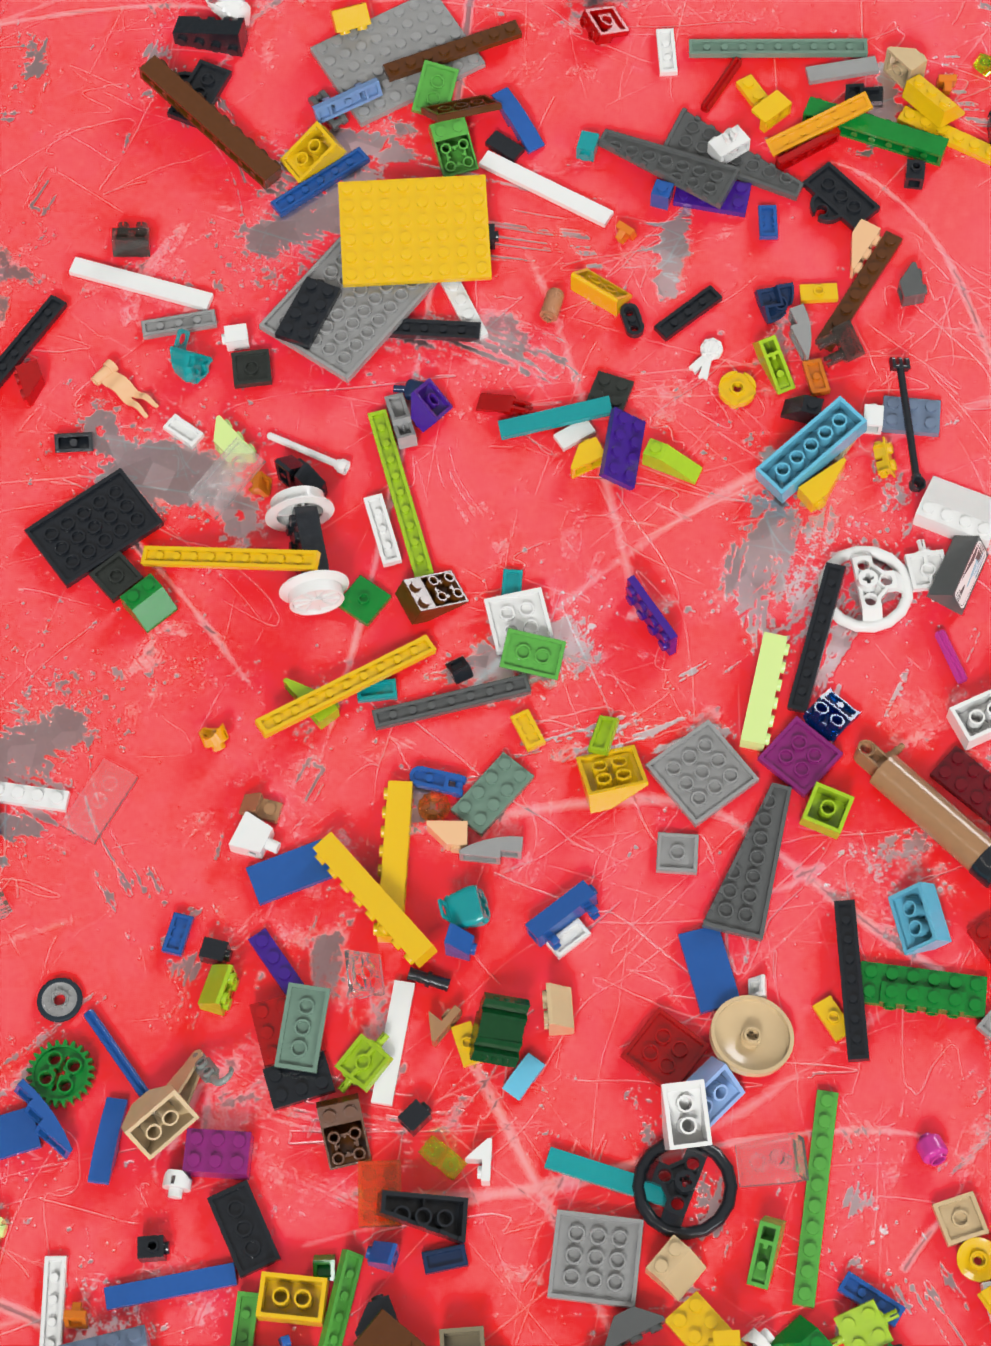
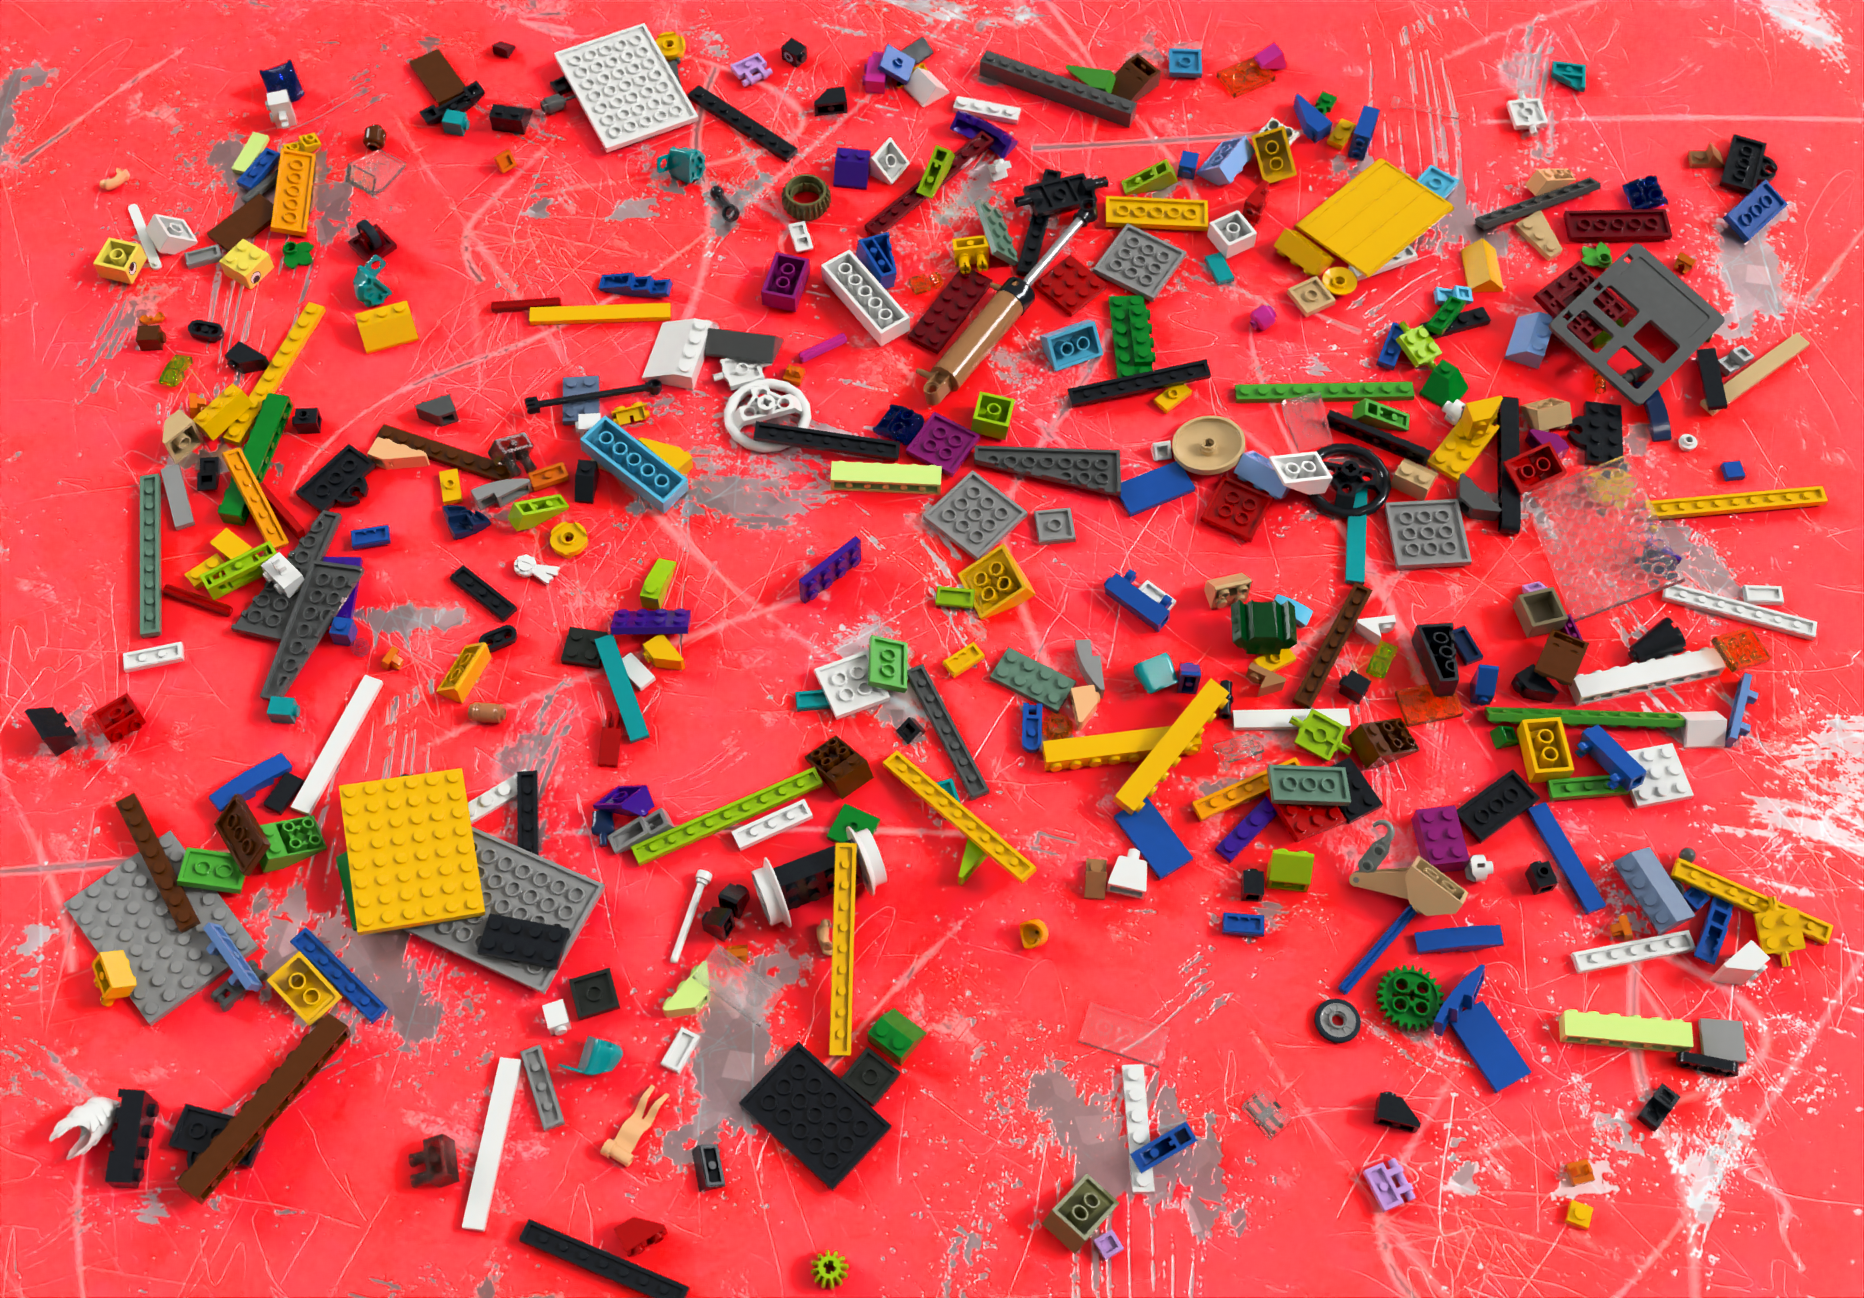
camera: 105 degrees left, 5 degrees down
none -> lime brick [199,540,277,600]
none -> clear pink plate [350,638,370,657]
none -> orange tile [783,364,805,387]
none -> light orange plate [1191,757,1301,822]
none -> reddish brown plate [1292,582,1373,709]
none -> black plate [1324,410,1432,466]

